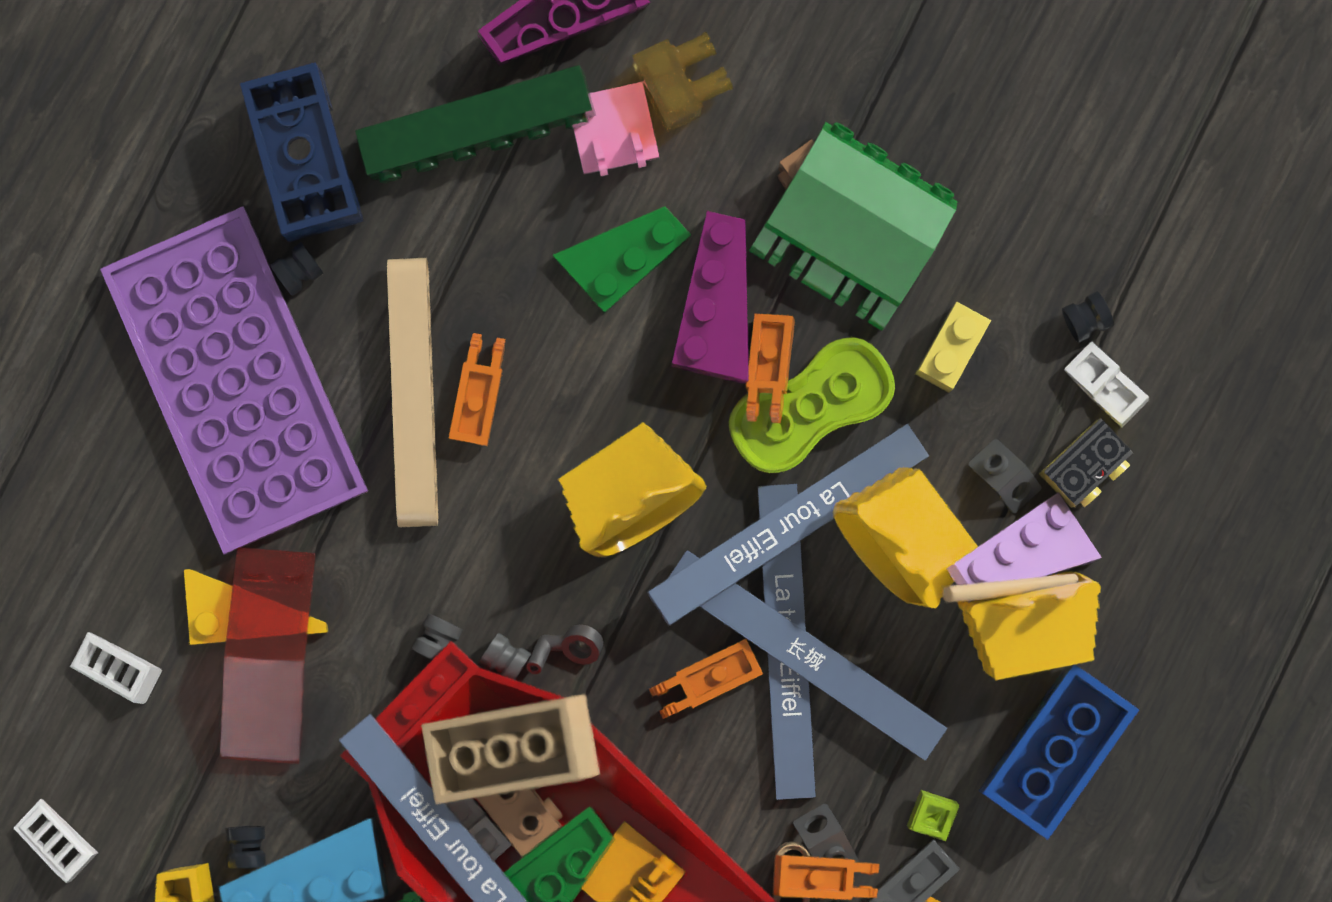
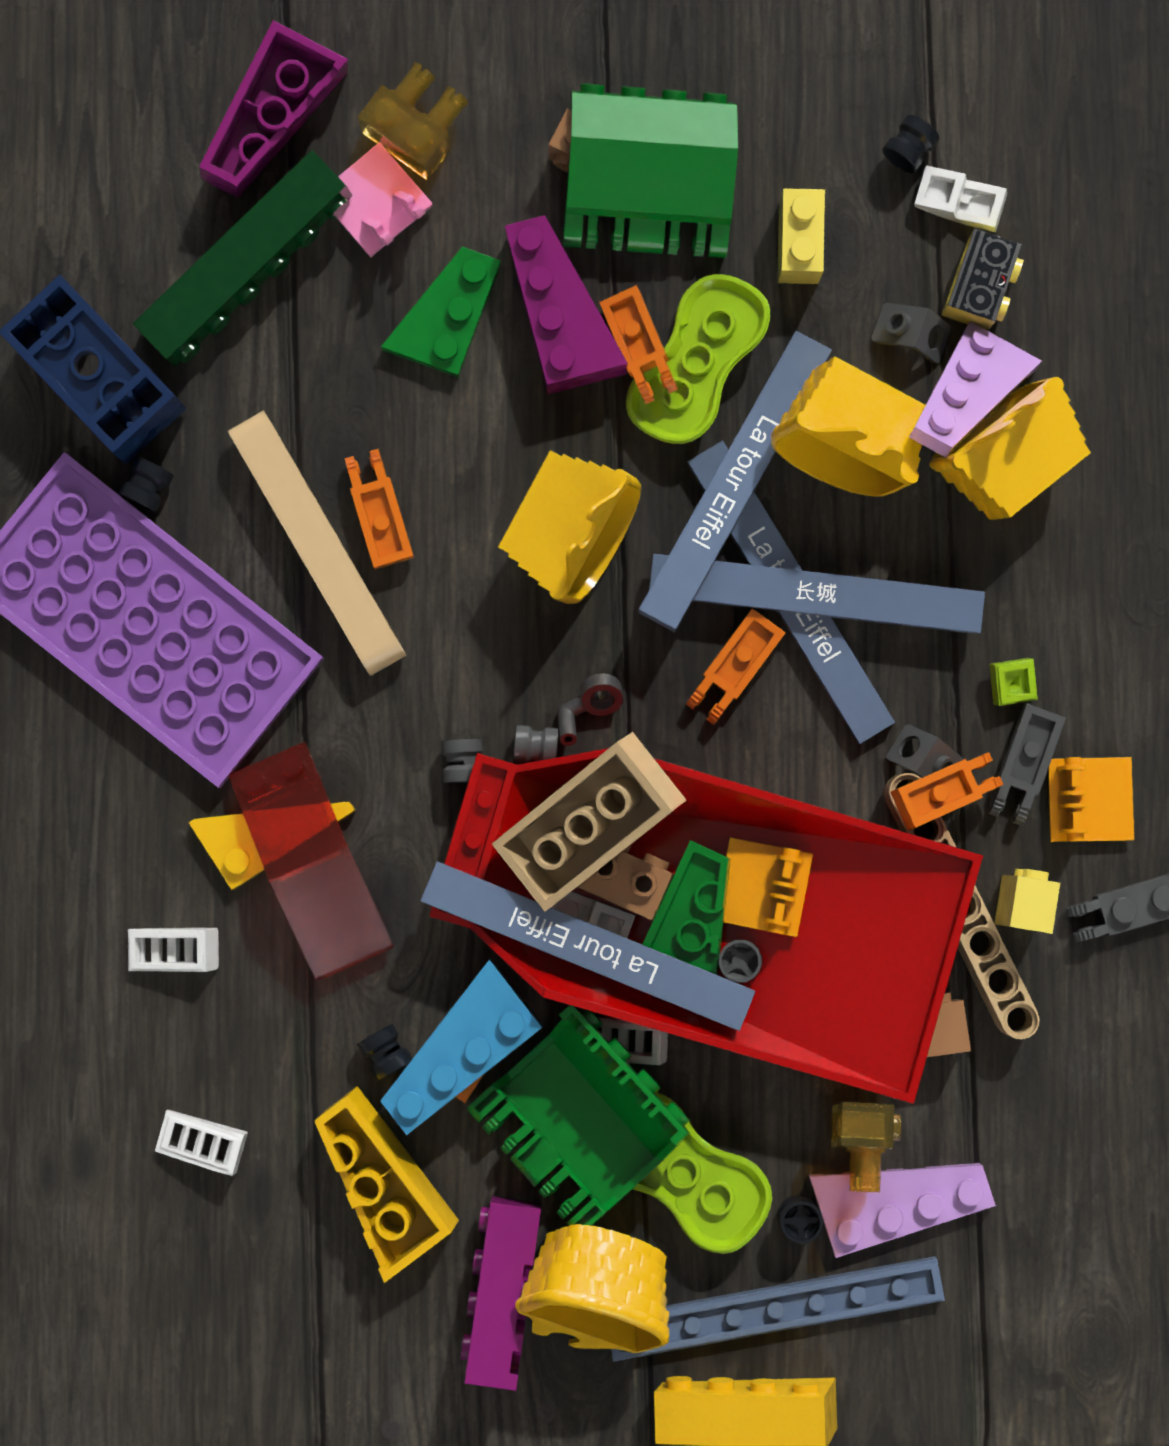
camera: 30 degrees left, 0 degrees up
tan bar [943,574,1079,603] -> none
blue brick [978,664,1139,840] -> none

